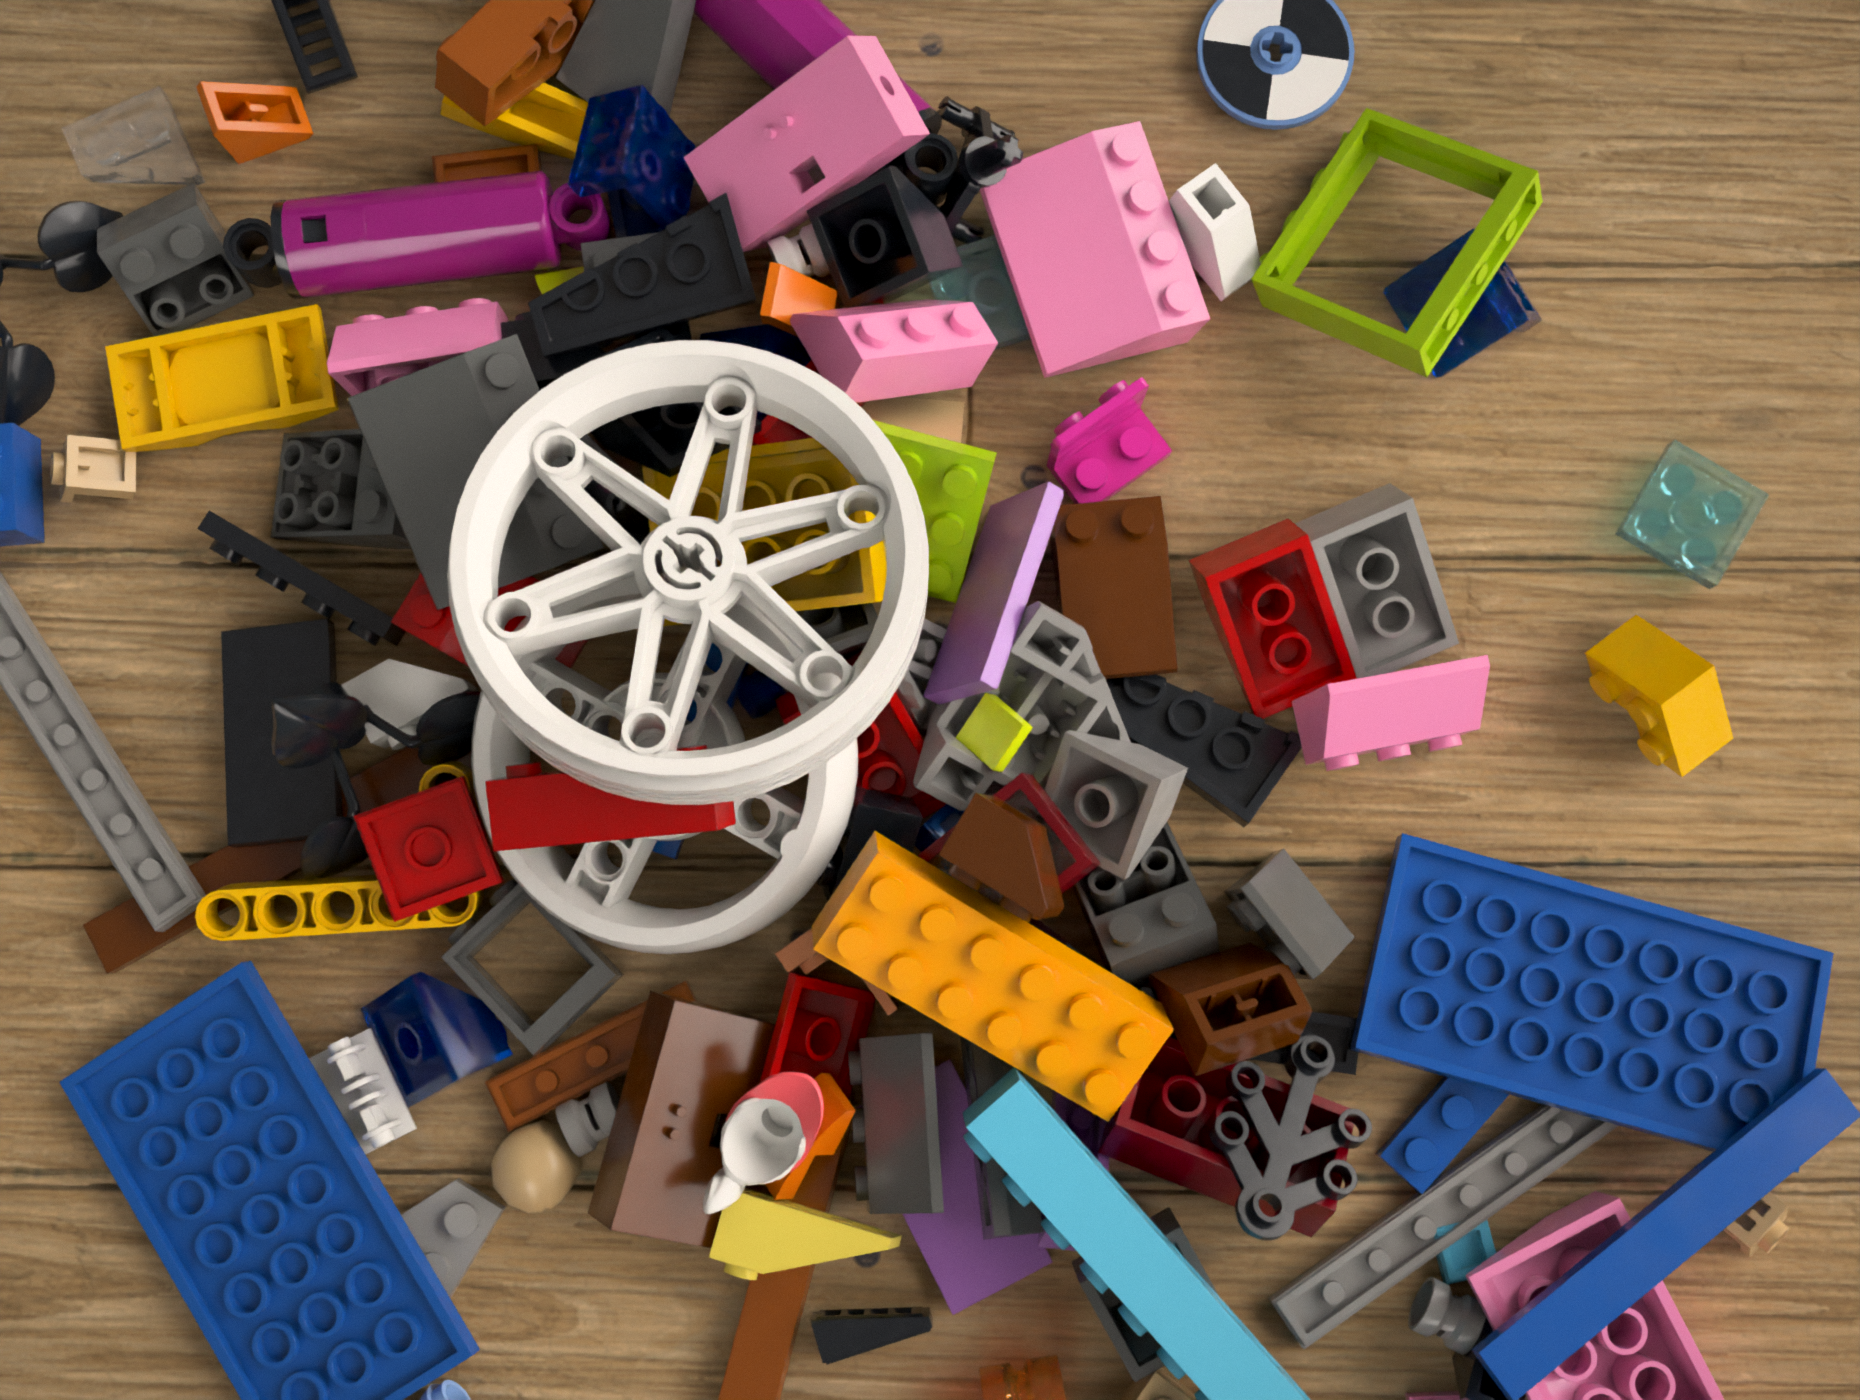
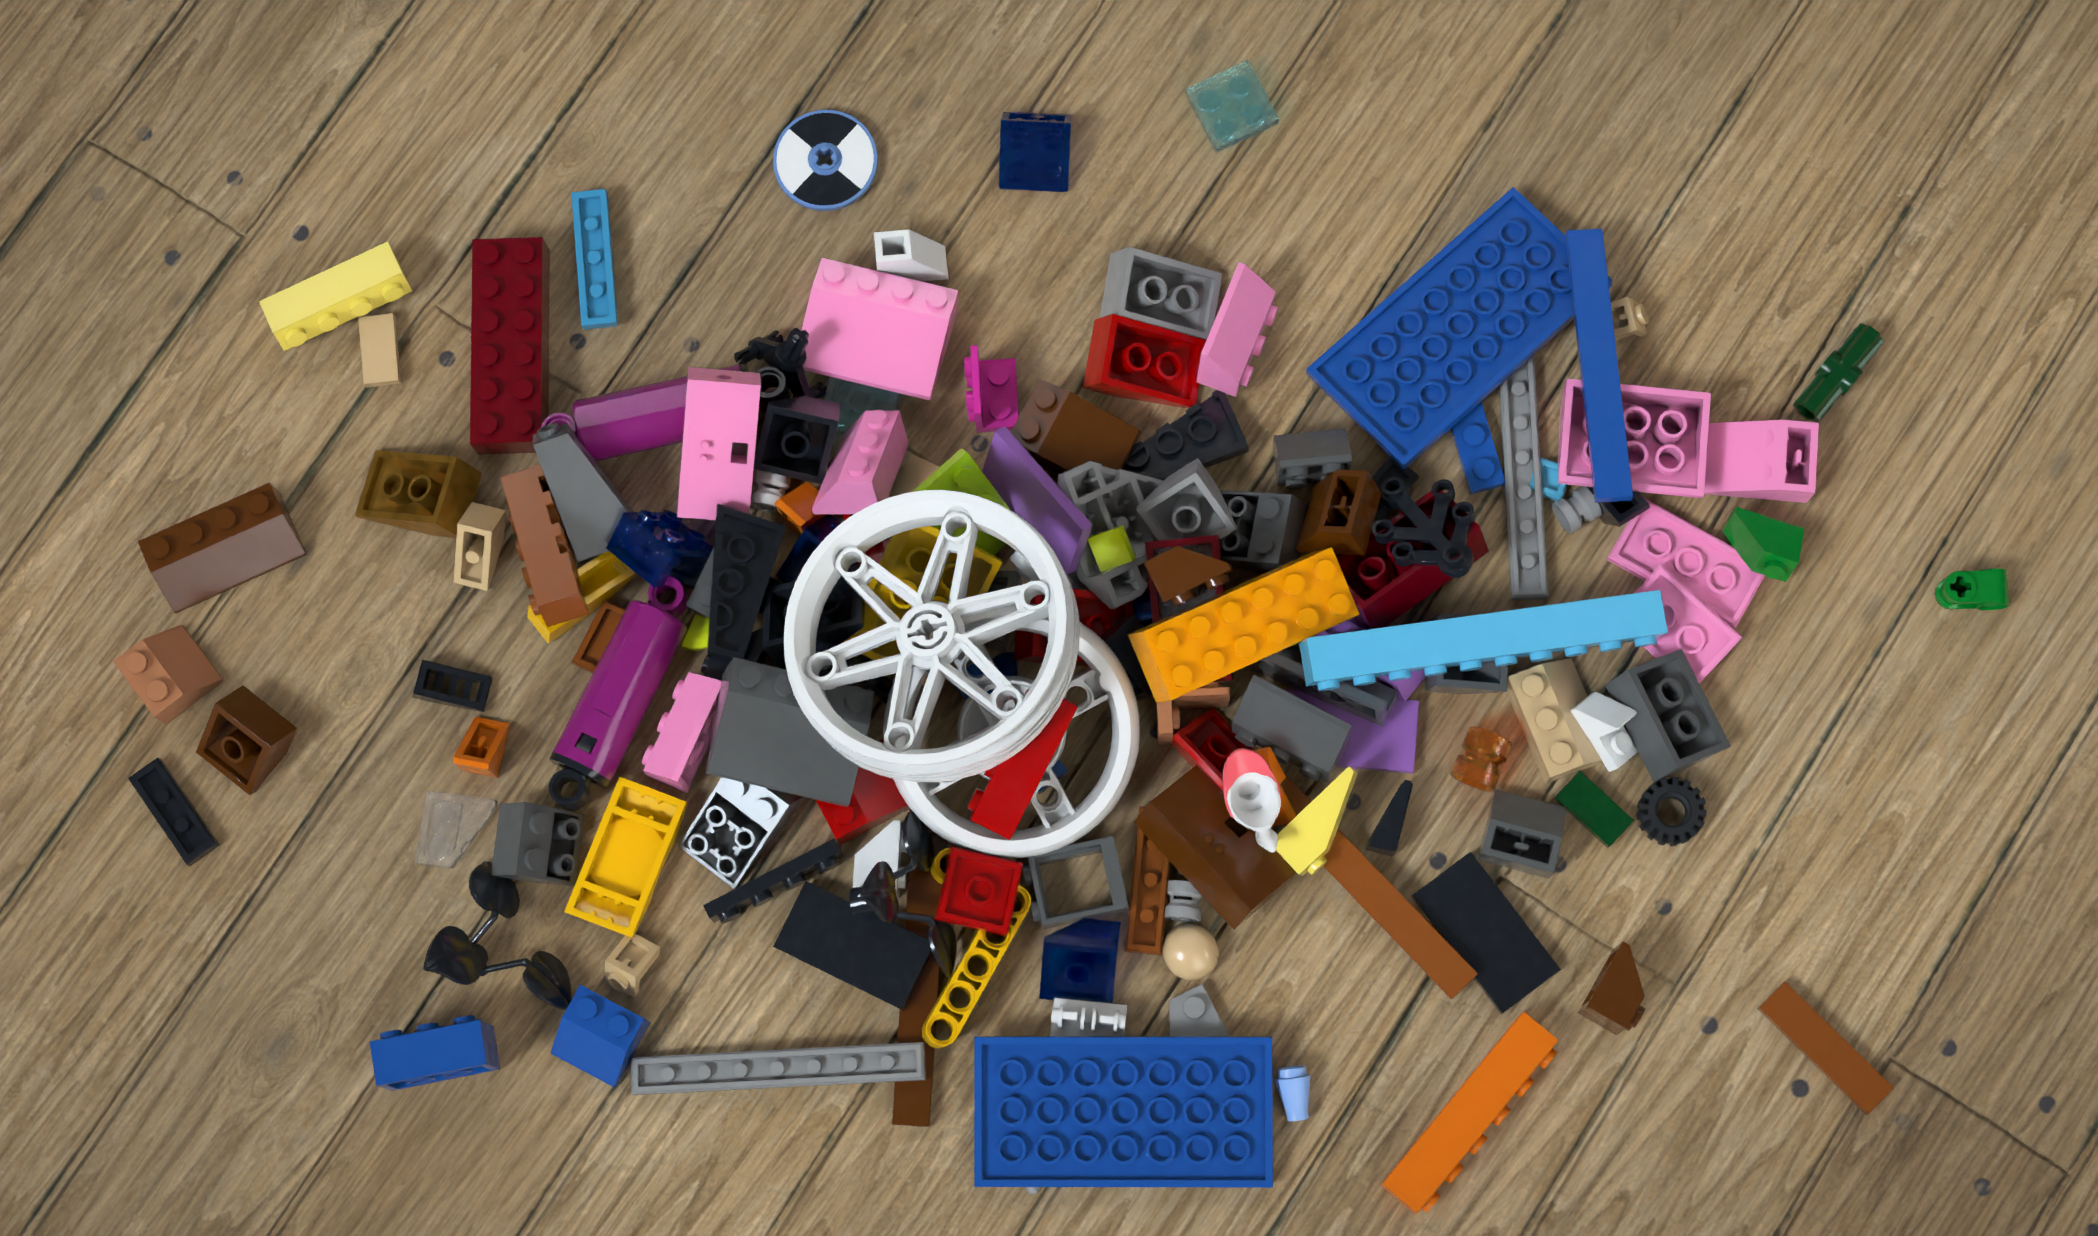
camera: 50 degrees left, 5 degrees down
lime window [1251,108,1543,378] -> none
yellow brick [1585,615,1733,777] -> none

